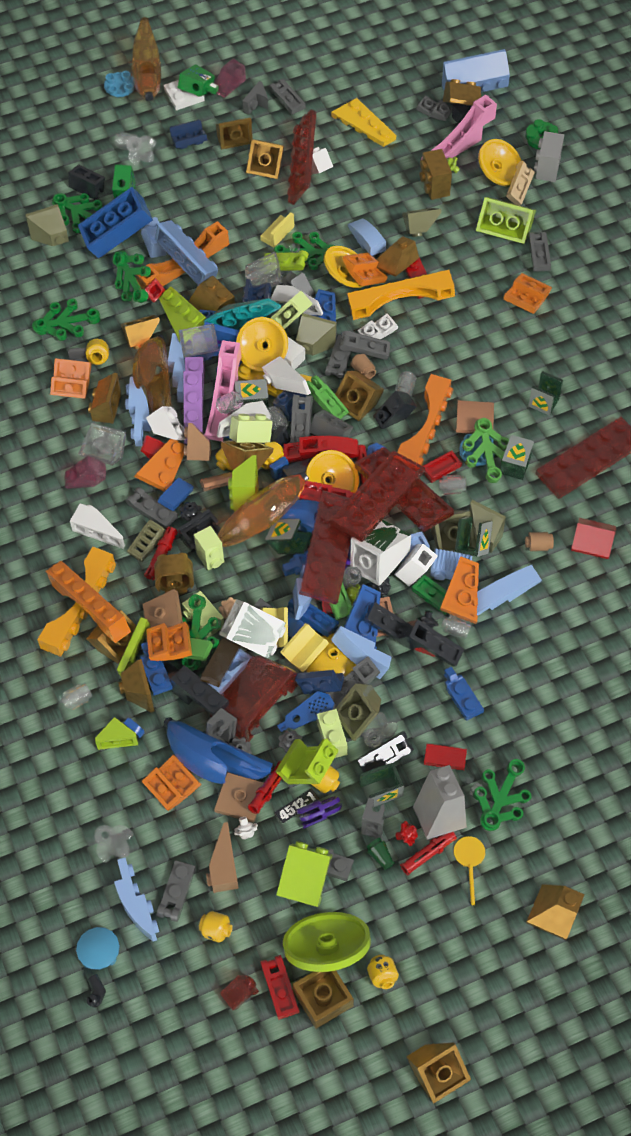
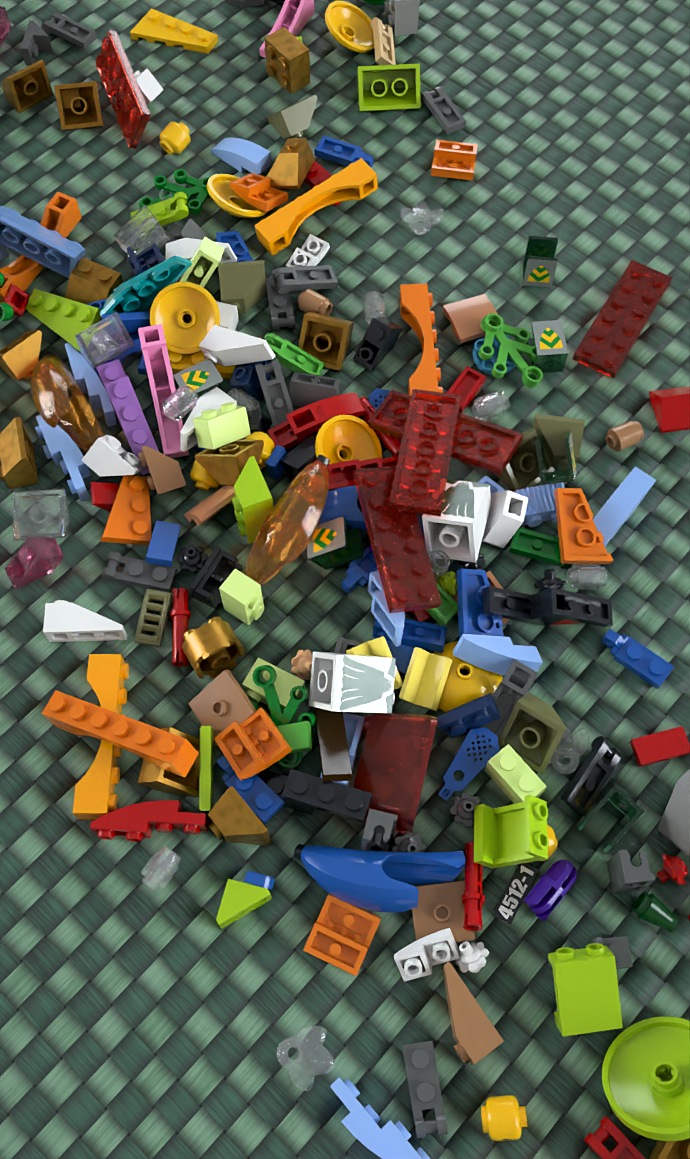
camera: 25 degrees left, 5 degrees up
light yellow panel [260,212,294,248] -> none
none -> red slope [90,800,209,842]
none -> yellow head [159,121,191,155]
none -> blue hinge [314,136,373,168]
none -> white slope [394,928,460,982]
none -> clear plate [400,200,444,235]

